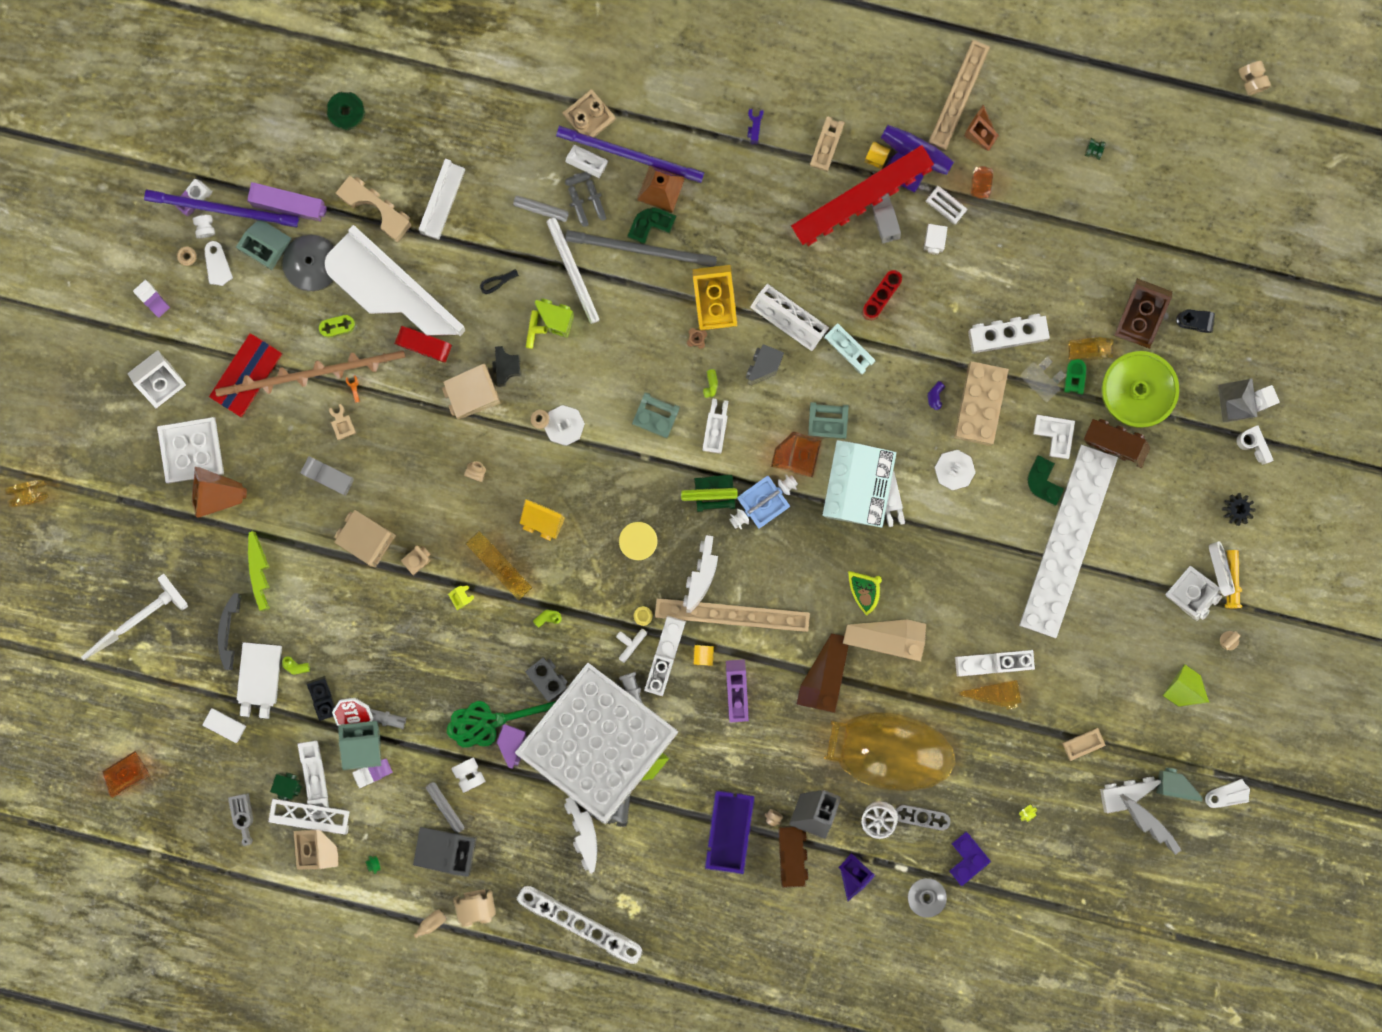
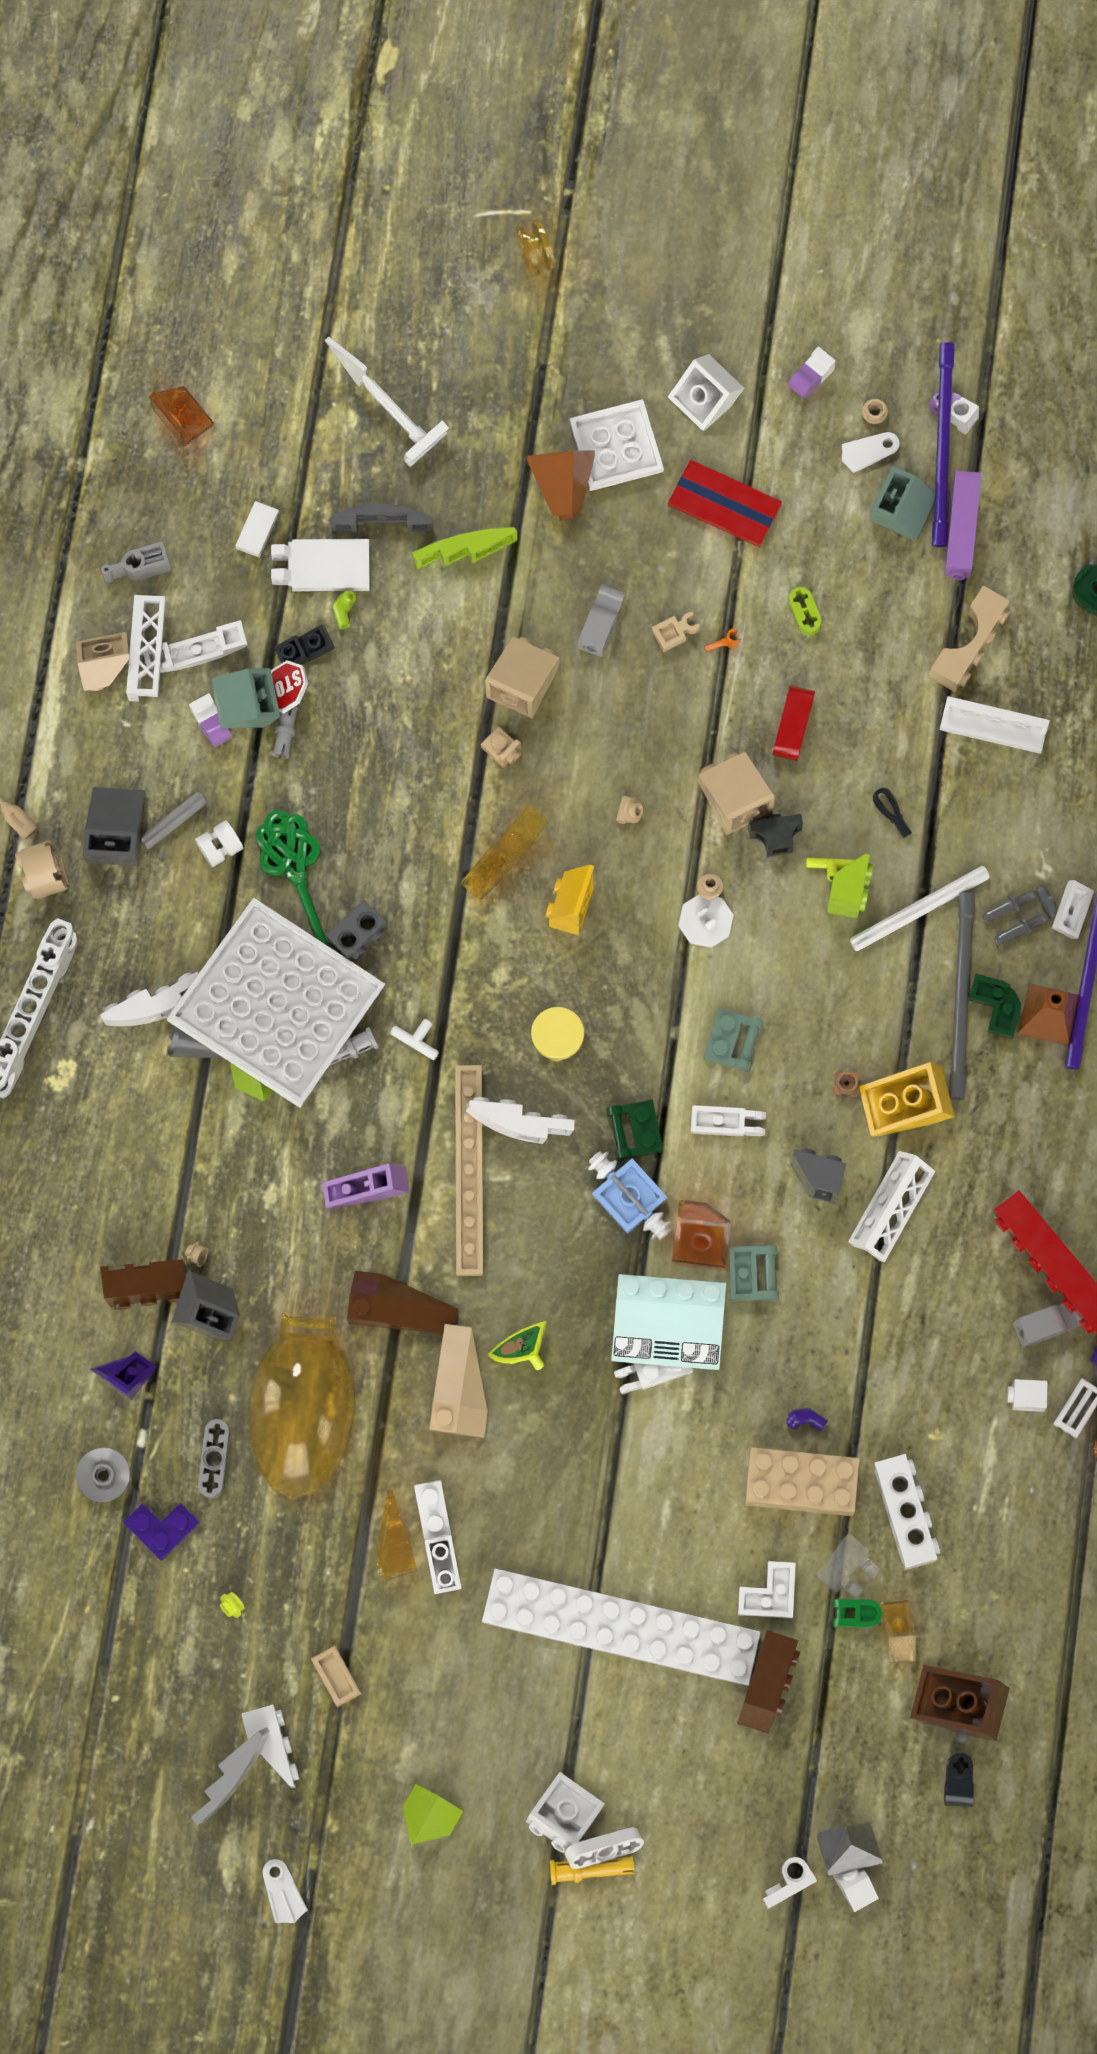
camera: 85 degrees right, 10 degrees down
white wheel [193,215,215,238] -> none
medium nougat plant [215,350,405,397] -> none
dark green brick [270,772,302,801] -> none
dark grey dish [282,235,334,292] -> none
white piece [325,225,465,336] -> none
green plate [365,855,381,874] -> none
neon yellow tile [448,586,474,610] -> none
medium lavender slope [497,724,527,769] -> none
light grey axle [513,196,569,222] -> none
lime arm [533,610,562,628] -> none
light yellow plate [634,606,653,626] -> none
white slope [644,616,686,696] -> none
lime axle [681,488,738,501] -> none
yellow brick [694,645,714,666] -> none
lime arm [703,369,718,398] -> none
dark purple piece [705,790,754,874] -> none
light aqua plate [824,323,875,375] -> none
white wheel [861,801,898,839] -> none
red beam [862,270,902,321] -> none
white piece [934,450,976,491] -> none
dark green plate [1027,455,1064,506] -> none
lime dish [1101,351,1179,428] -> none
sand green slope [1156,767,1202,801] -> none
tan plate [1219,631,1241,650] -> none
black gear [1222,493,1256,526] -> none

